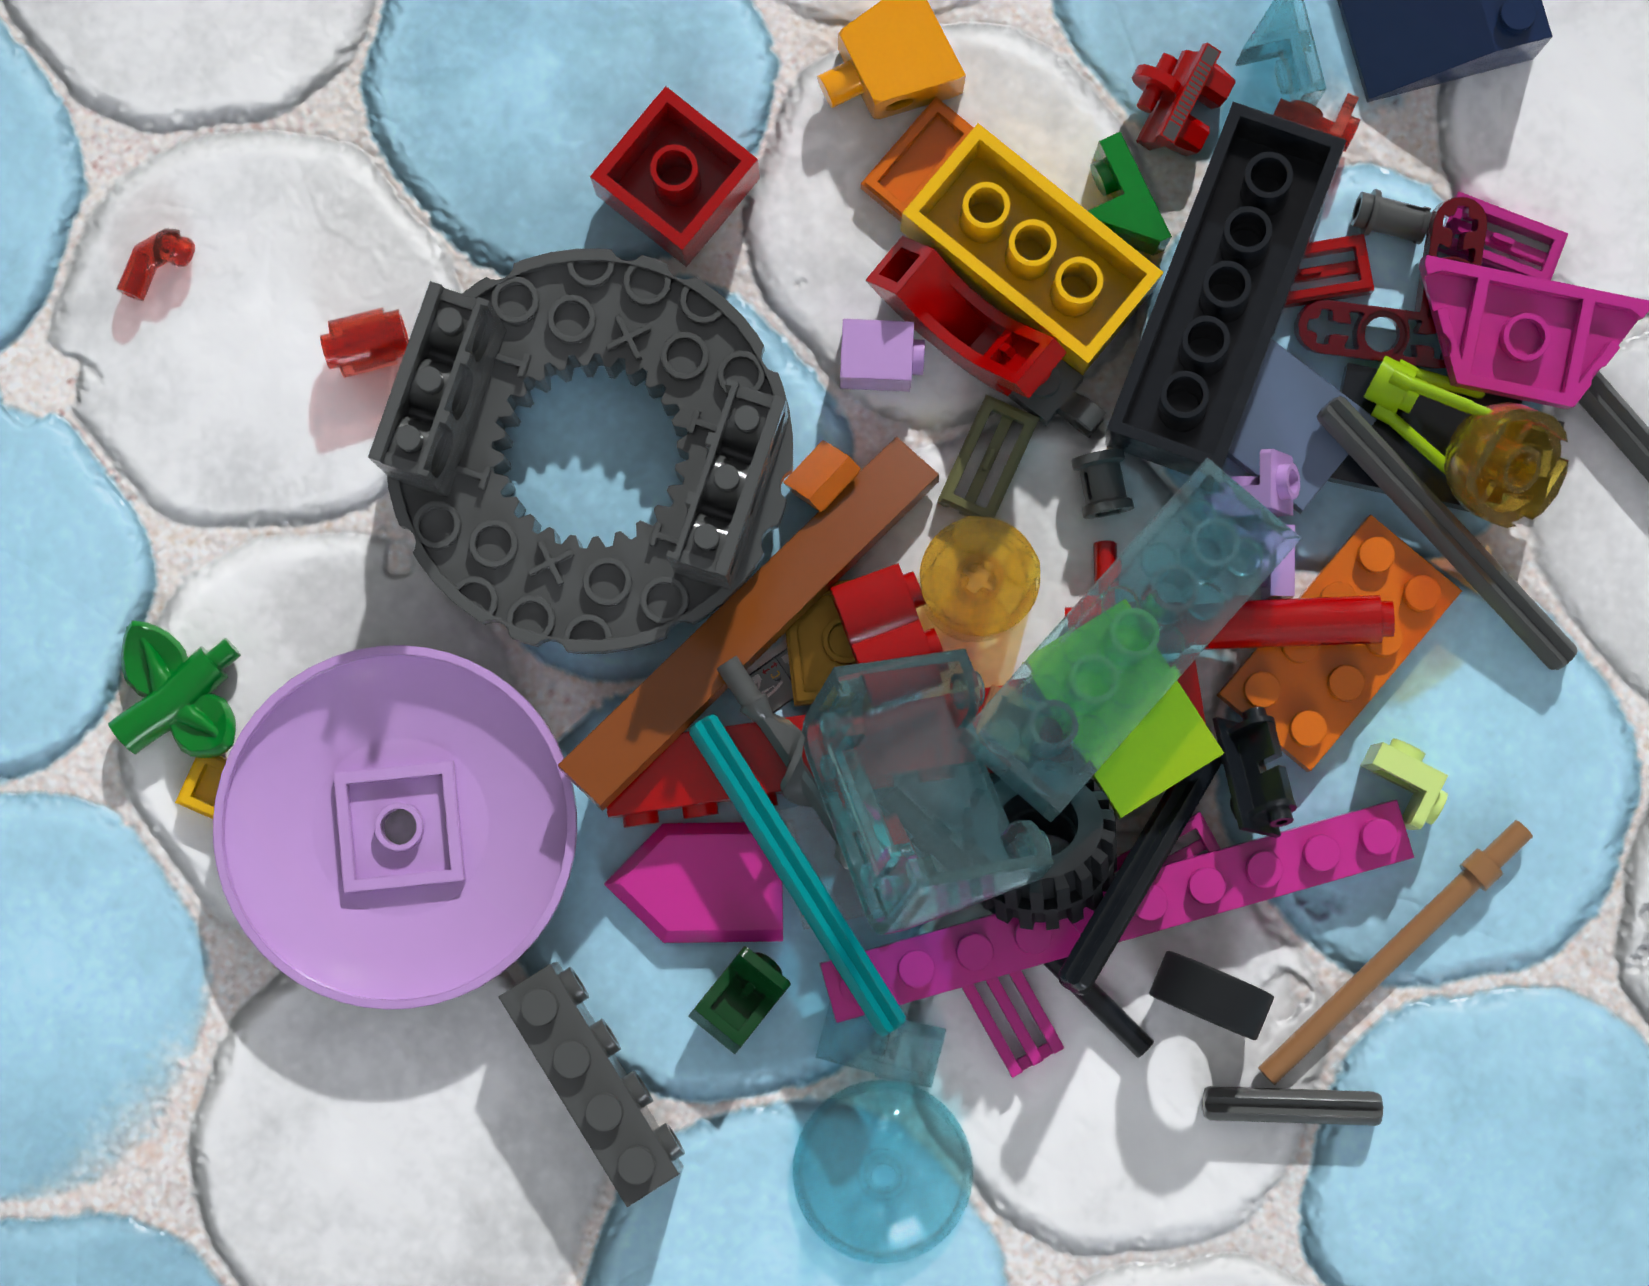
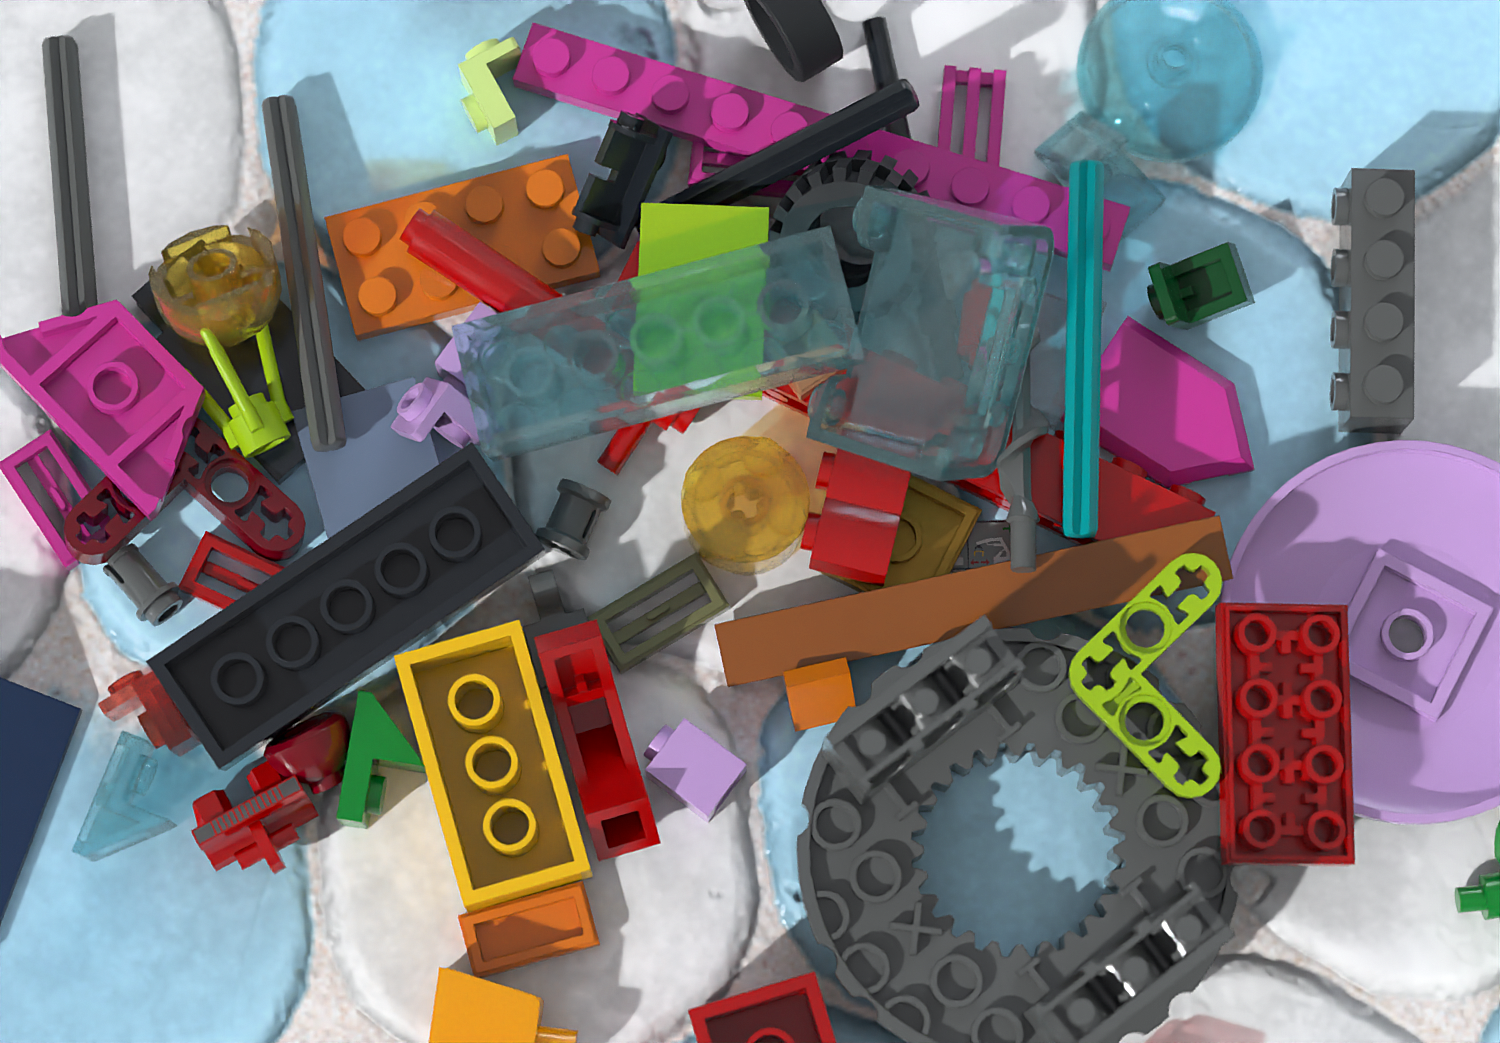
camera: 150 degrees left, 5 degrees down
none -> dark red brick [263,710,351,794]
none -> lime beam [1068,553,1222,799]
none -> red tile [1215,602,1355,866]

